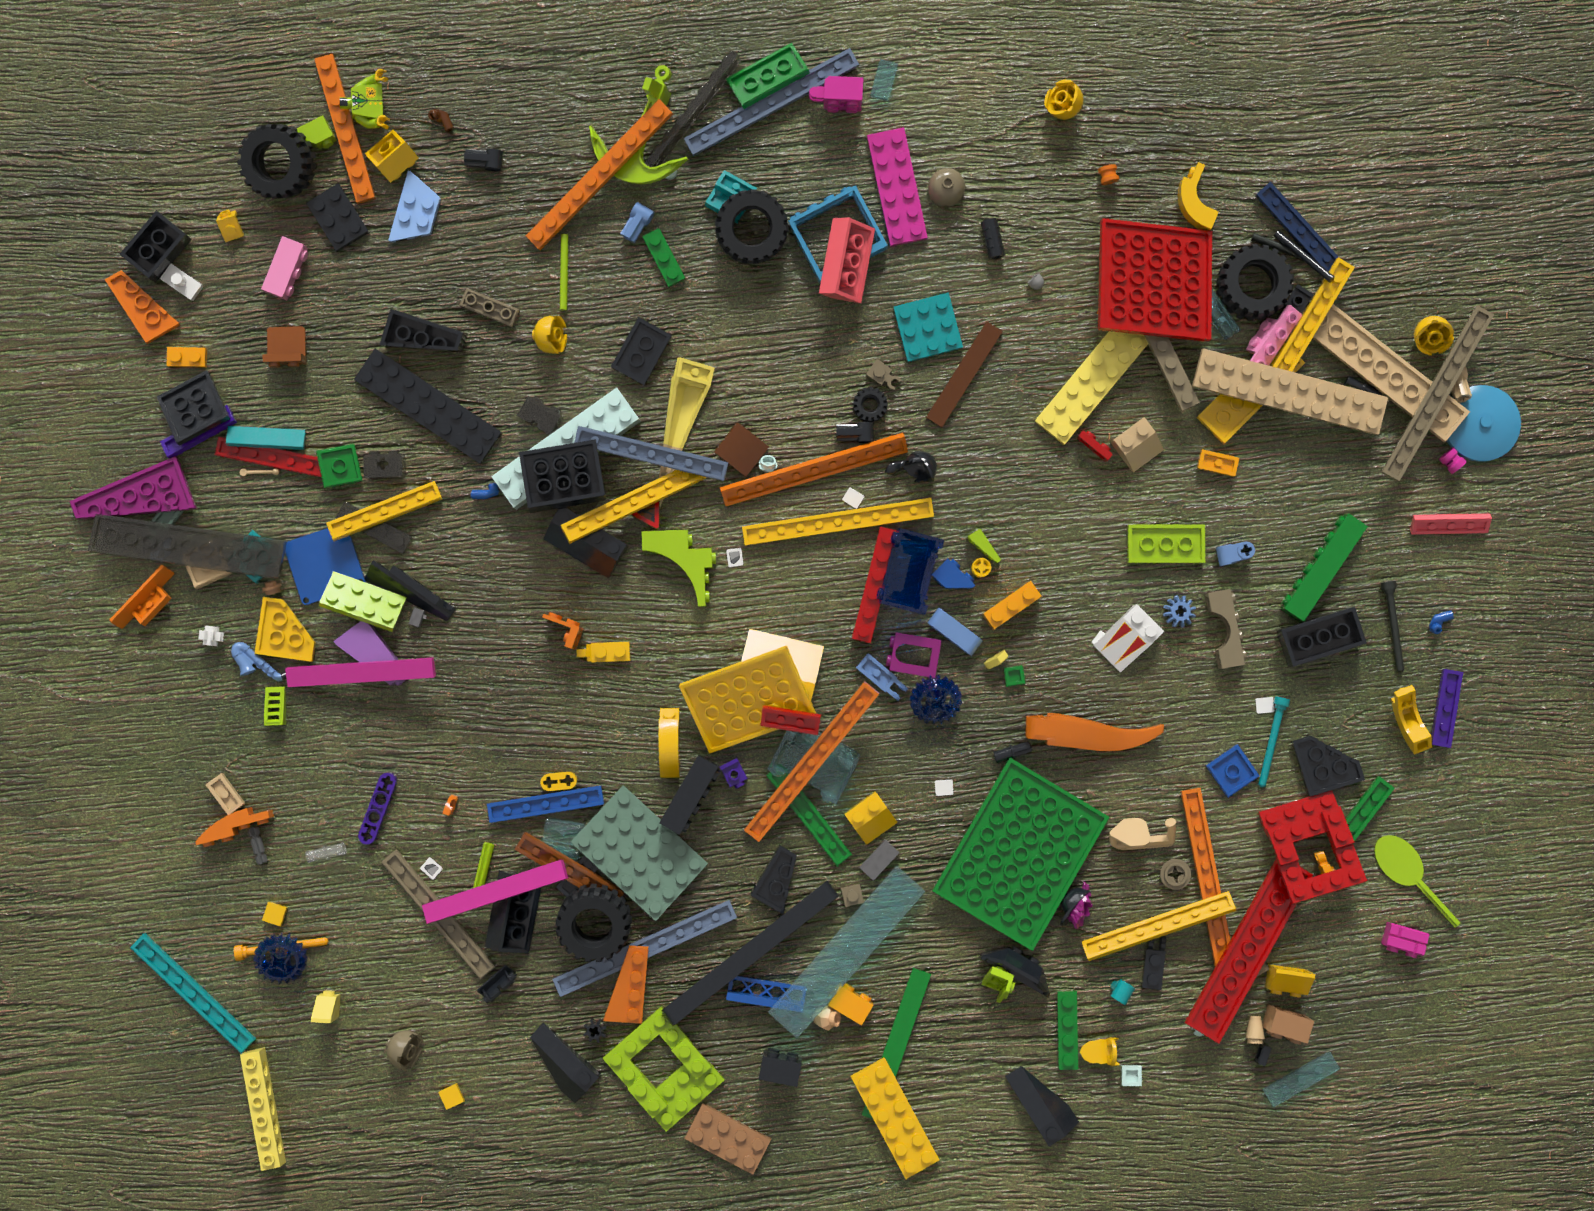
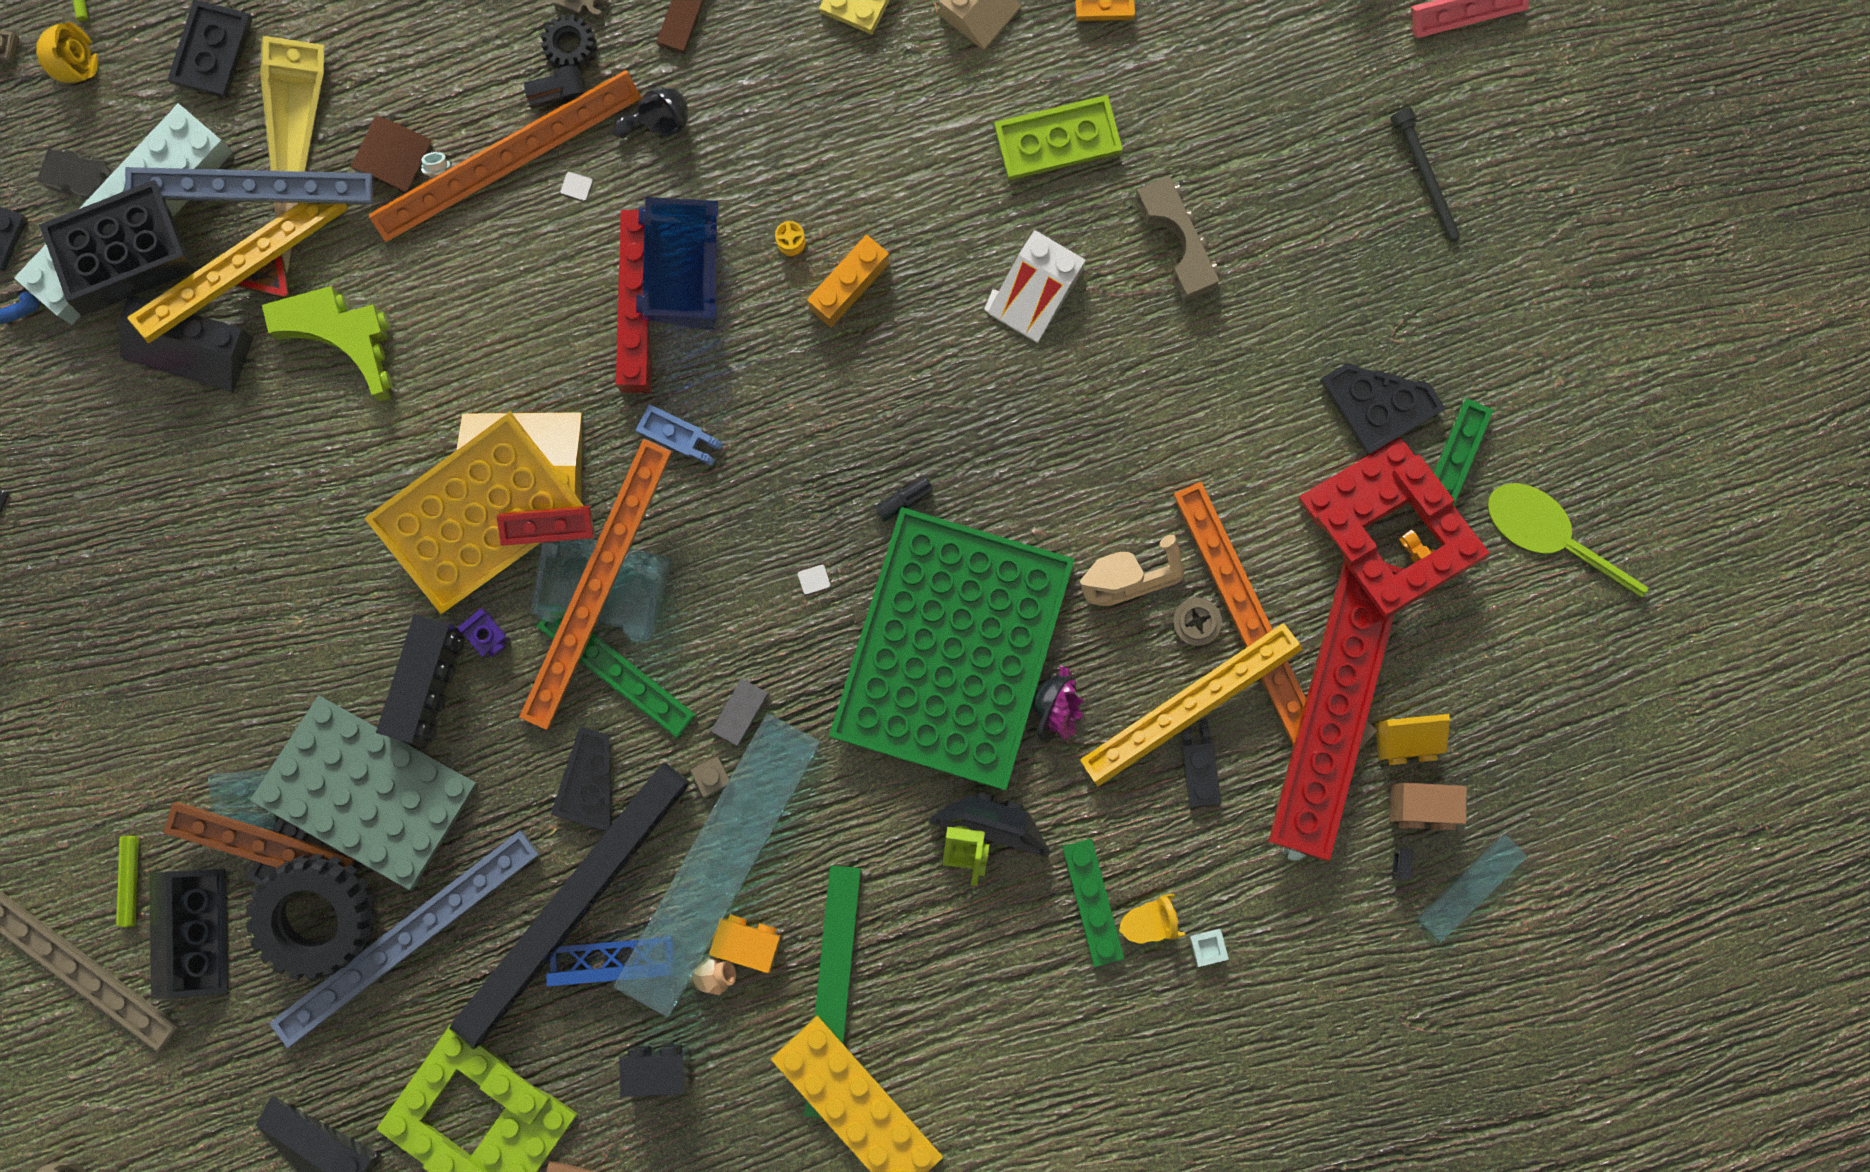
camera: 15 degrees left, 5 degrees down
sticker [420,857,442,879] -> none
dark pink tile [422,860,568,924] -> none
orange tile [442,794,458,816] -> none
black hinge [476,964,517,1004] -> none
blue plate [487,785,605,823] -> none
yellow beam [540,772,578,791] -> none
orange bracket [542,612,584,650] -> none
yellow hinge [576,642,630,663] -> none
black gear [583,1018,607,1043] -> none
orange wing [603,945,648,1024] -> none
yellow arch [659,708,680,778] -> none
white sticker [726,548,743,567] -> none
yellow plate [742,498,934,546] -> none
yellow slope [844,791,898,845] -> none
magenta panel [886,632,941,678] -> none
clear blue gear [910,675,962,725] -> none
medium blue beam [927,608,983,656] -> none
blue slope [931,558,975,589] -> none
lime slope [967,529,1001,564] -> none
light yellow tile [984,650,1008,669] -> none
green tile [1003,665,1026,687] -> none
black wedge [1005,1066,1079,1147] -> none
orange animal [1026,713,1164,751] -> none
red plate [1076,430,1113,462] -> none
teal piece [1110,979,1136,1005] -> none
medium blue gear [1163,595,1196,628] -> none
blue tile [1205,744,1259,798] -> none
medium blue piece [1216,542,1255,566] -> none
tan cone [1245,1016,1265,1044] -> none
white sticker [1256,697,1274,714] -> none
teal piece [1258,696,1290,788] -> none
black brick [1276,607,1367,667] -> none
green brick [1281,513,1368,622] -> none
dark pink brick [1381,922,1429,958] -> none
yellow arch [1391,685,1432,755] -> none
blue arm [1429,610,1454,634] -> none
dark purple plate [1431,669,1463,748] -> none

